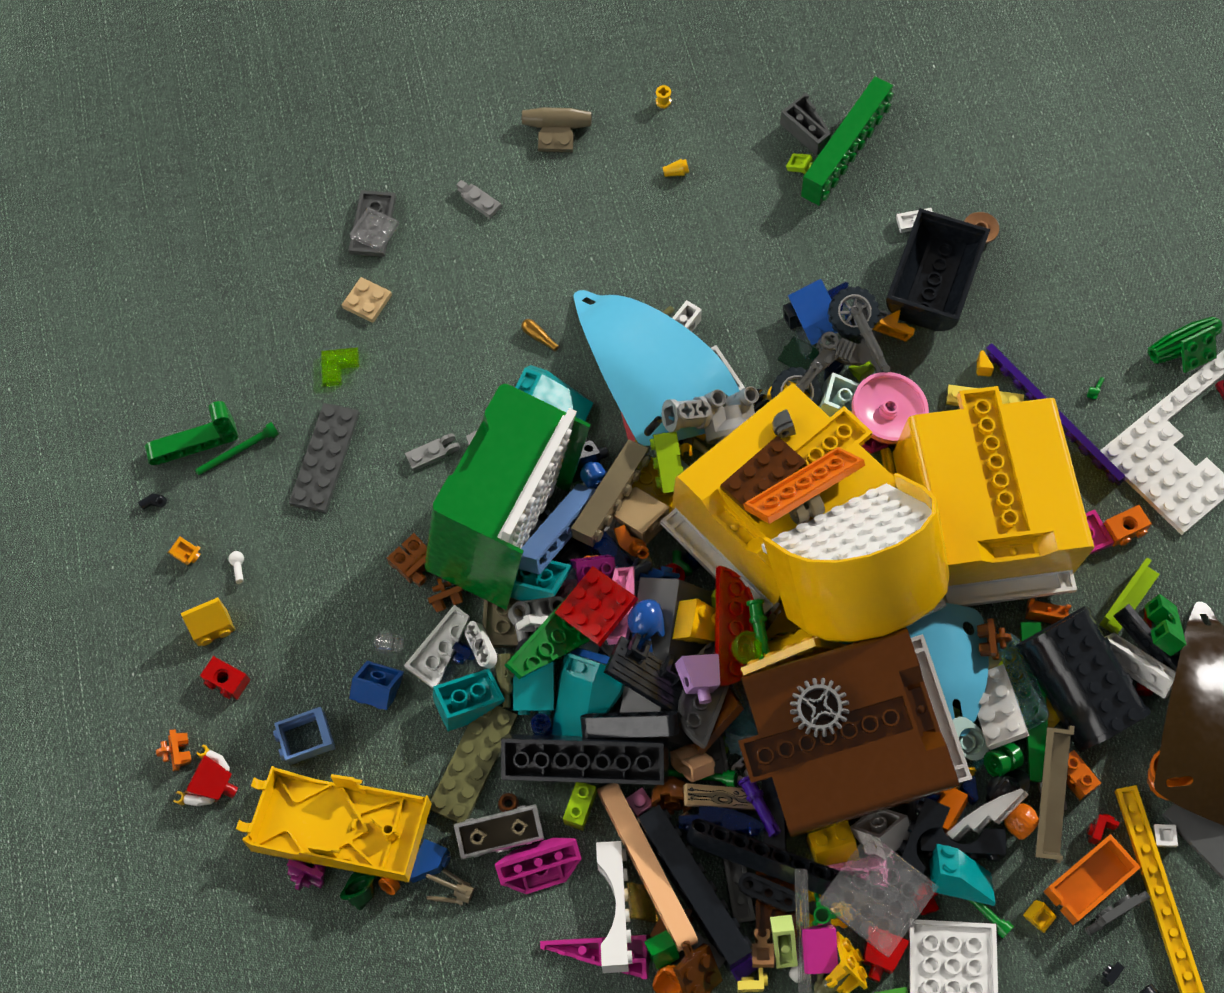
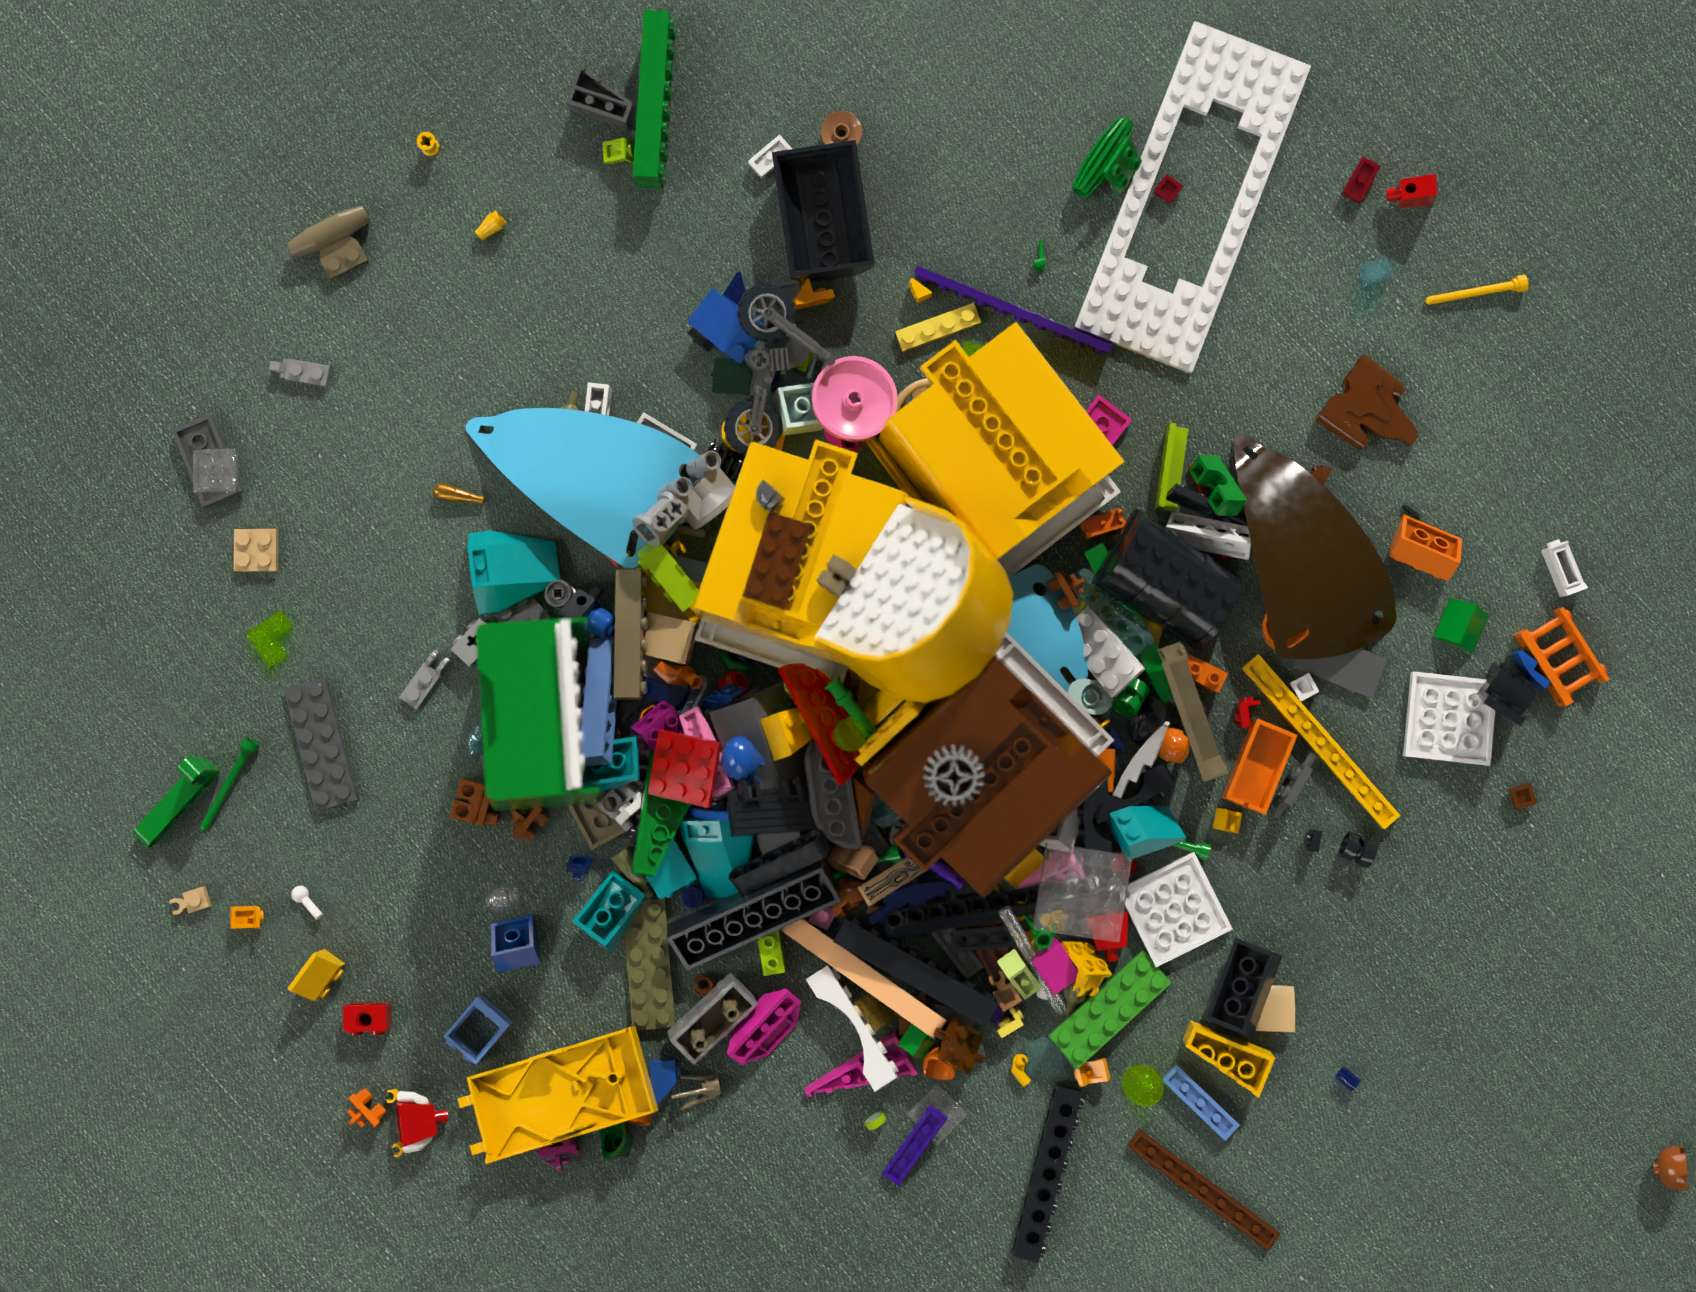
camera: 30 degrees left, 20 degrees up
black arm [138,493,167,510] -> none
white wing [404,605,470,688] -> none
white beam [465,621,497,669] -> none
lavender torso [675,654,720,704] -> none
orange tile [743,447,865,524] -> none
orange brick [1103,505,1152,547] -> none
none -> tan plate [169,886,212,915]

